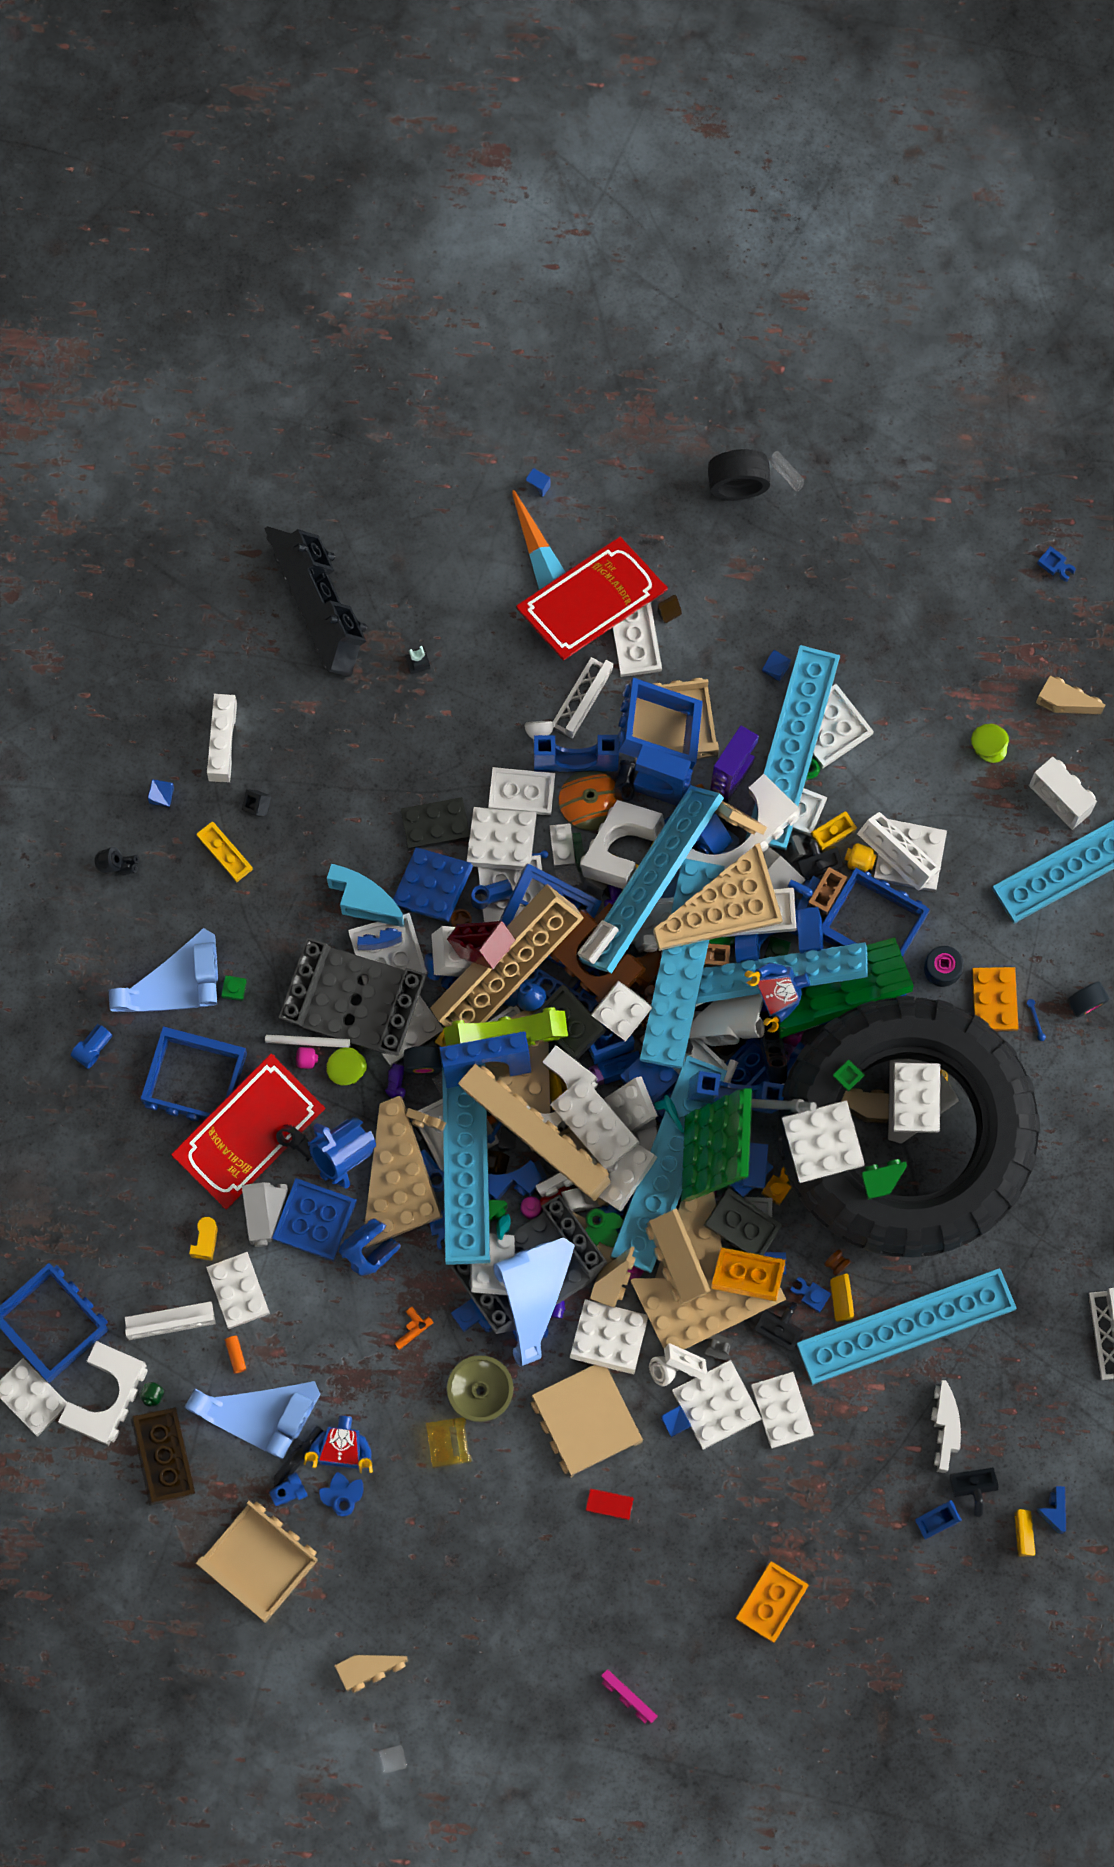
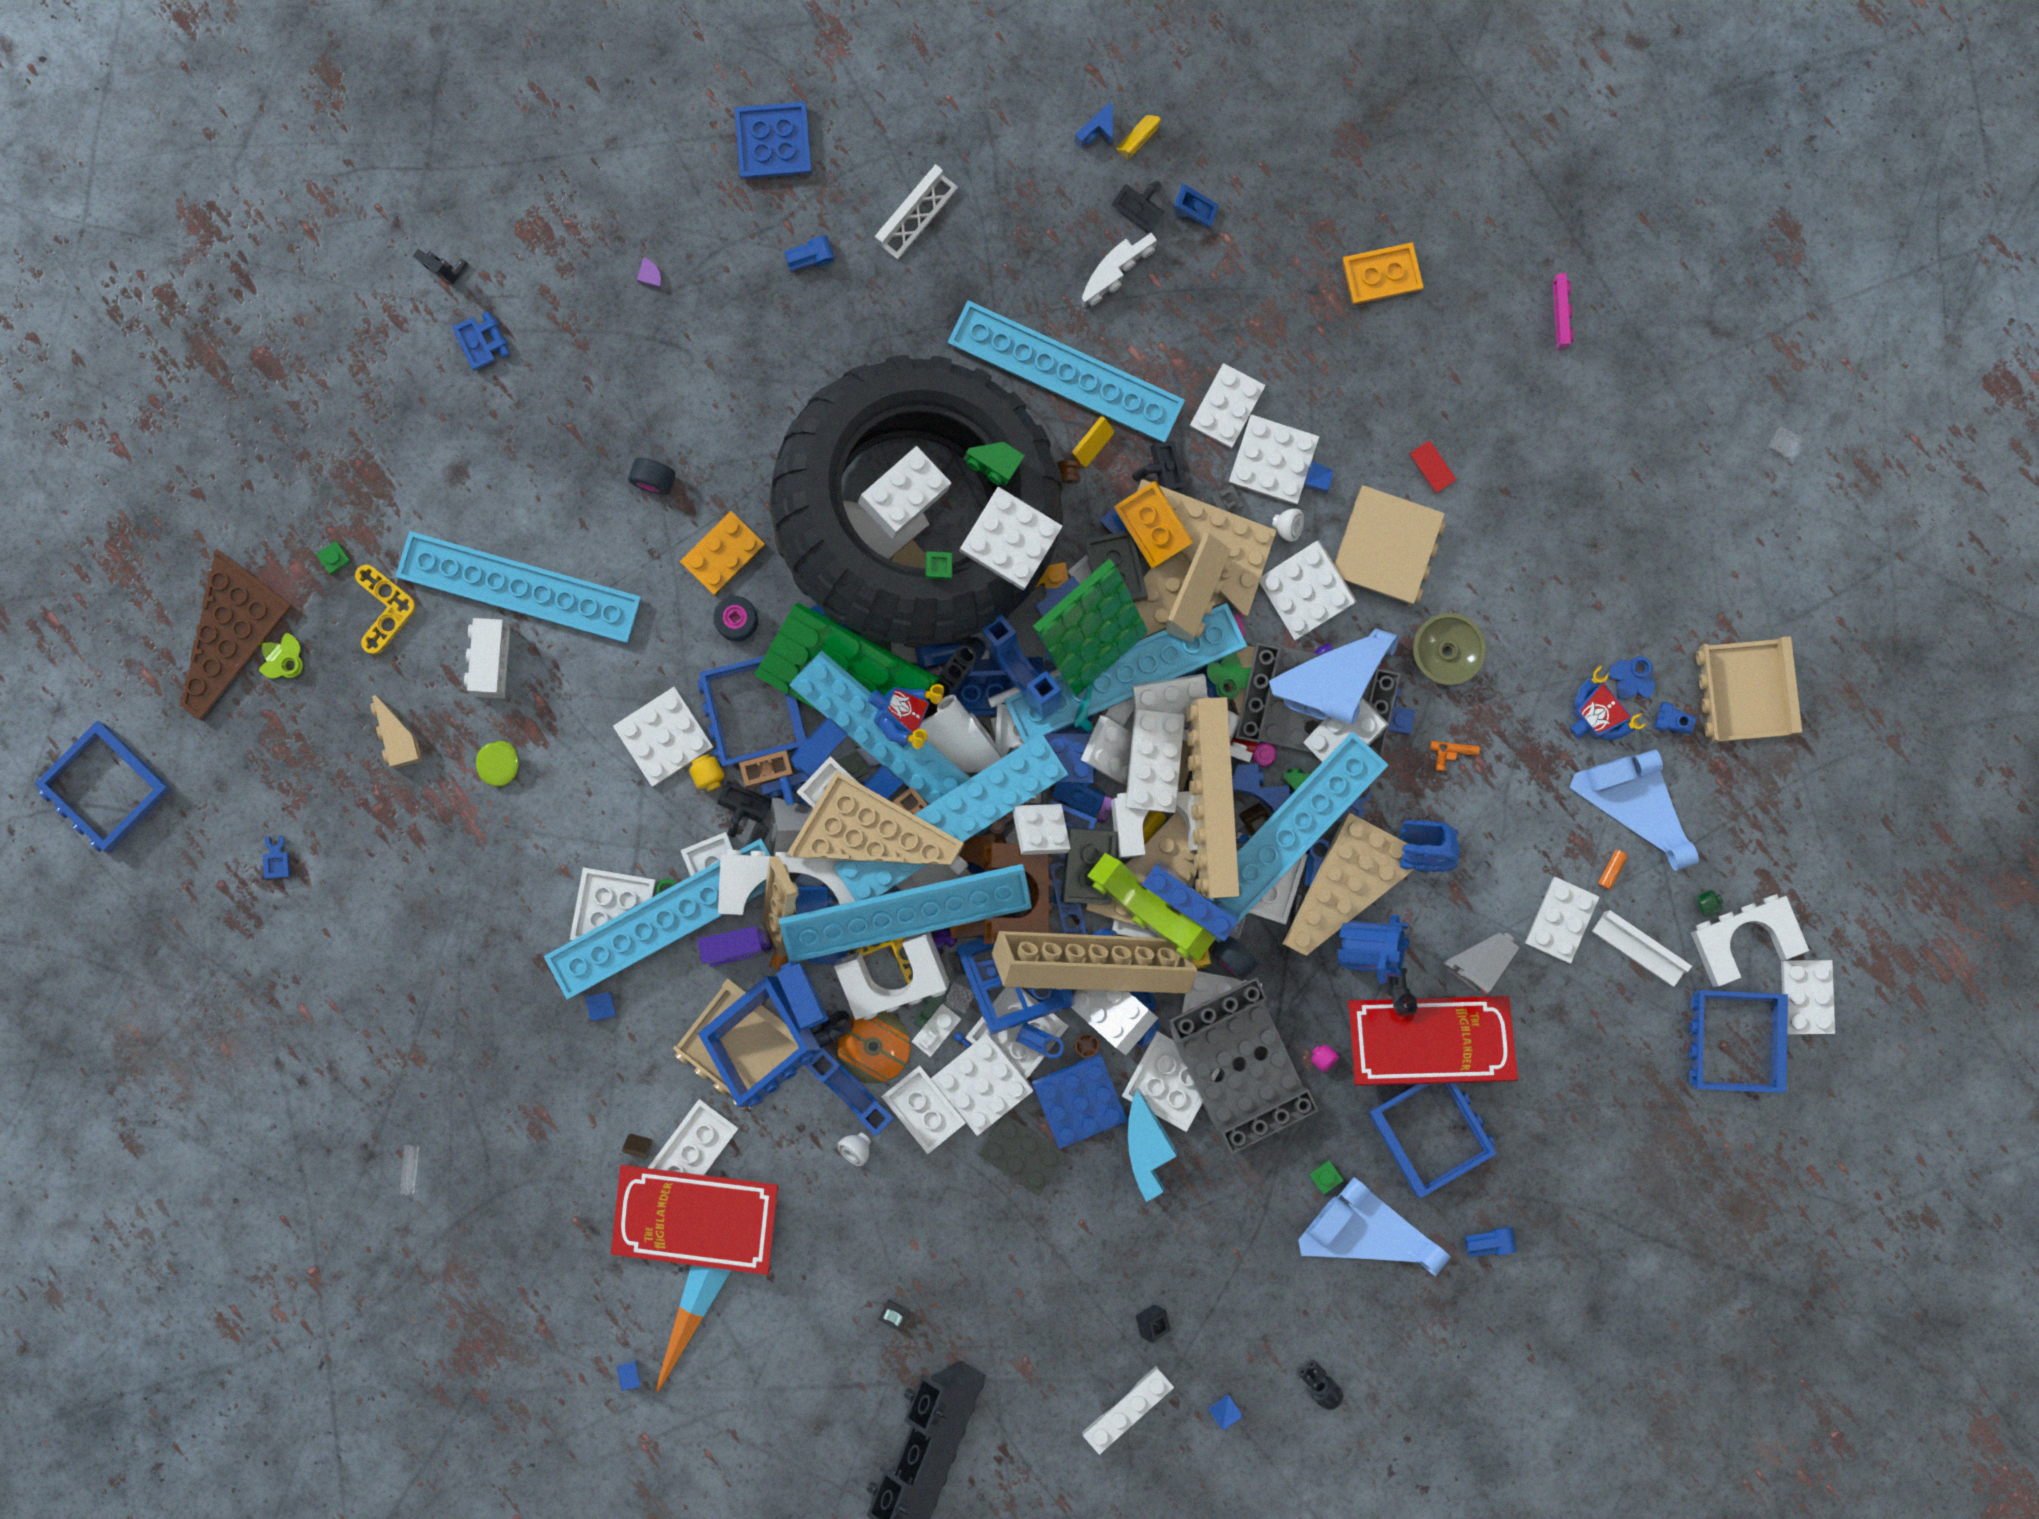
camera: 135 degrees left, 10 degrees up
dark brown slope [131,1407,195,1506] -> none
yellow leg [189,1217,218,1261] -> none
yellow plate [196,821,253,882] -> none
white bar [265,1035,350,1048] -> none
blue plate [272,1178,357,1262] -> none
black sword [274,1426,323,1488] -> none
lime piece [327,1047,367,1086] -> none
tan slope [335,1655,408,1693] -> none
blue slope [357,928,402,951] -> none
dark purple arm [385,1064,406,1099] -> none
tan plate [405,1108,446,1131] -> none
clear yellow plate [426,1417,472,1468] -> none
dark red wedge [447,921,515,969] -> none
teal bar [496,1214,511,1240] -> none
blue brick [517,983,546,1011] -> none
white fence [553,657,613,739] -> none
white tile [577,920,619,964] -> none
tan slope [590,1247,636,1308] -> none
white plate [664,1343,707,1380] -> none
black tyre [708,449,771,500] -> none
light grey bar [721,1097,817,1113] -> none
blue plate [790,1277,831,1313] -> none
yellow slope [811,811,857,851] -> none
white fence [857,812,940,891] -> none
blue hinge [1026,999,1046,1041] -> none

